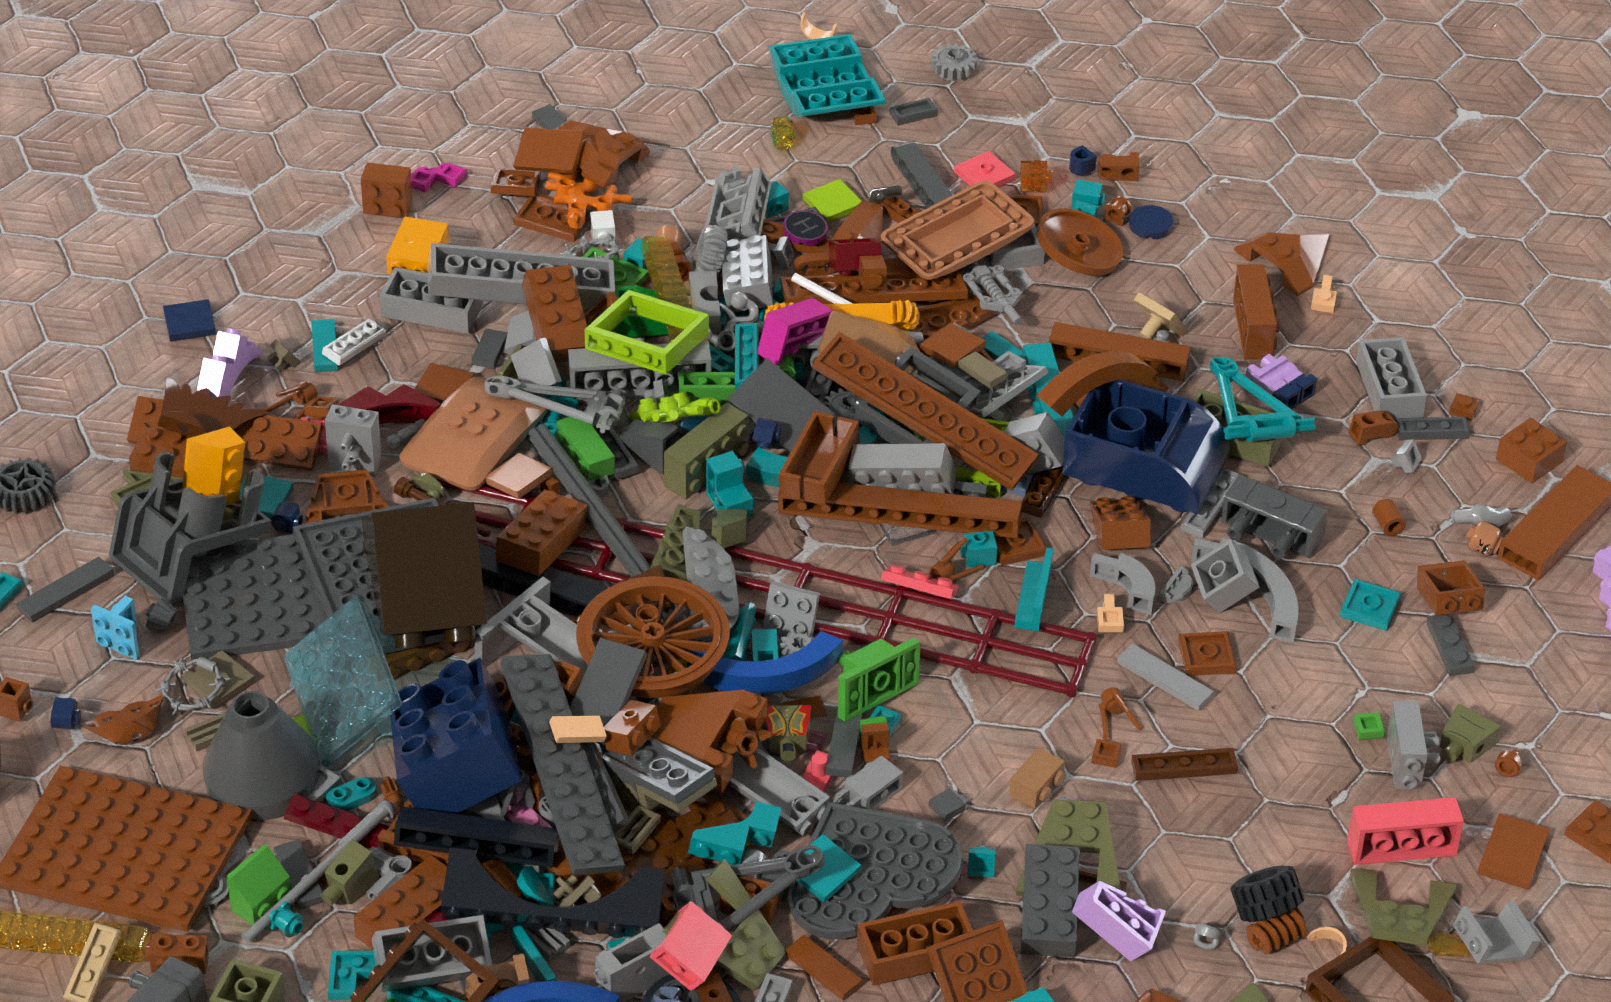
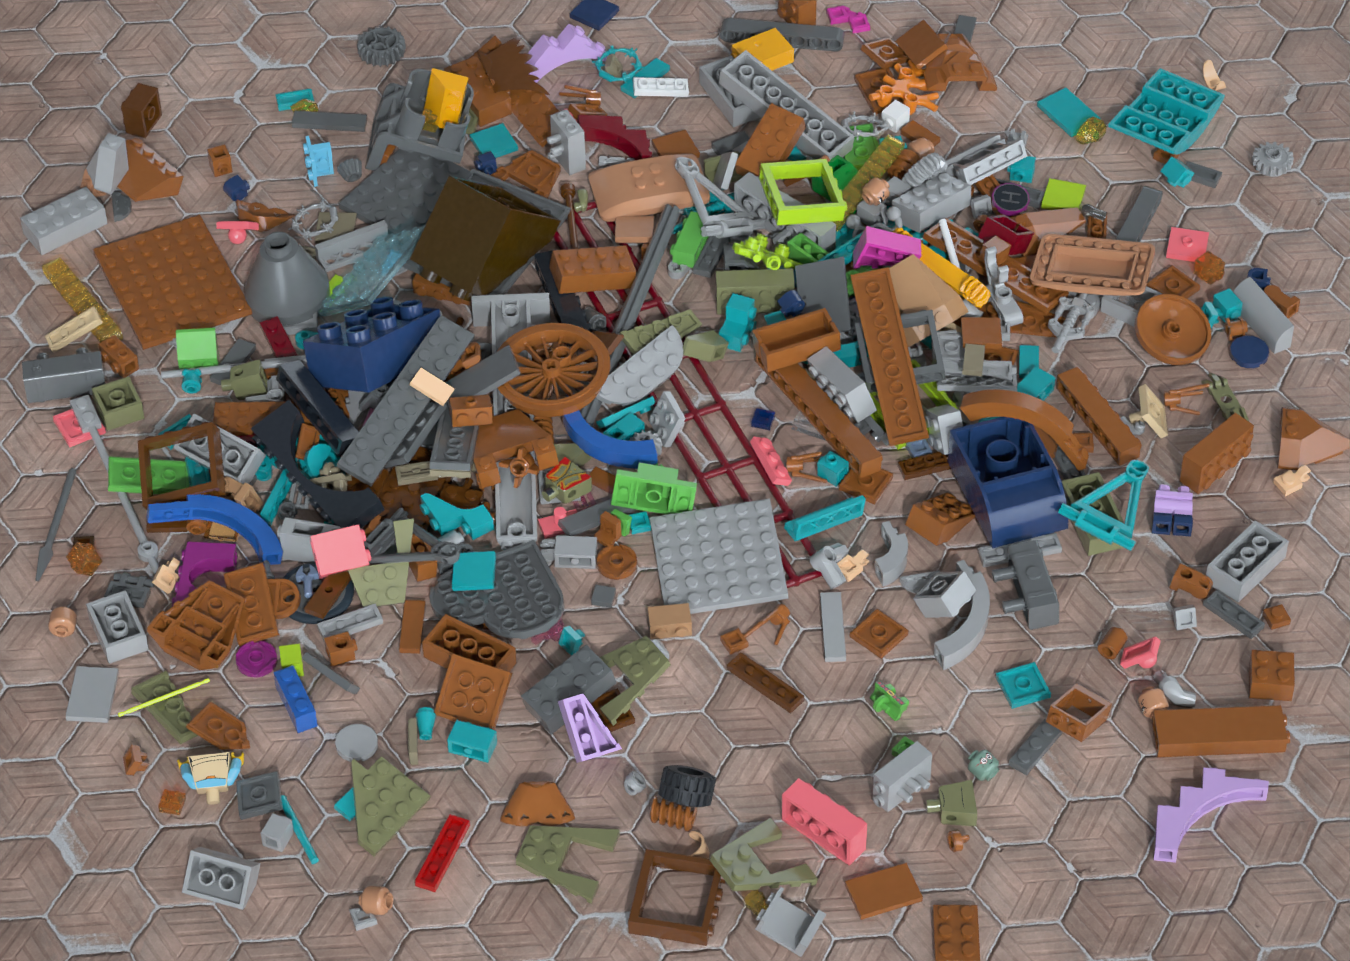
camera: 50 degrees right, 5 degrees up
none -> coral tile [216,221,259,245]
none -> dark grey plate [278,502,298,520]
none -> clear yellow arm [290,99,319,112]
none -> light grey fence [315,220,394,272]
none -> dark grey cone [584,307,607,331]
none -> teal piece [592,45,645,84]
none -> dark orange tile [597,544,637,580]
none -> light grey plate [650,499,789,614]
none -> dark grey beam [720,18,845,52]
none -> clear blue tile [751,408,775,431]
none -> light grey piece [810,543,848,590]
none -> nougat head [861,177,890,206]
none -> bright green hips [870,681,909,721]
none -> dark orange tile [900,120,940,147]
none -> sand green head [968,749,1000,781]
none -> light grey piece [984,246,1023,327]
none -> teal tile [1037,88,1101,137]
none -> coral tile [1120,636,1160,669]
none -> teal brick [1160,156,1195,188]
none -> dark orange plant [1164,383,1210,415]
none -> olive piece [1201,373,1249,421]
none -> light grey brick [1234,277,1294,354]

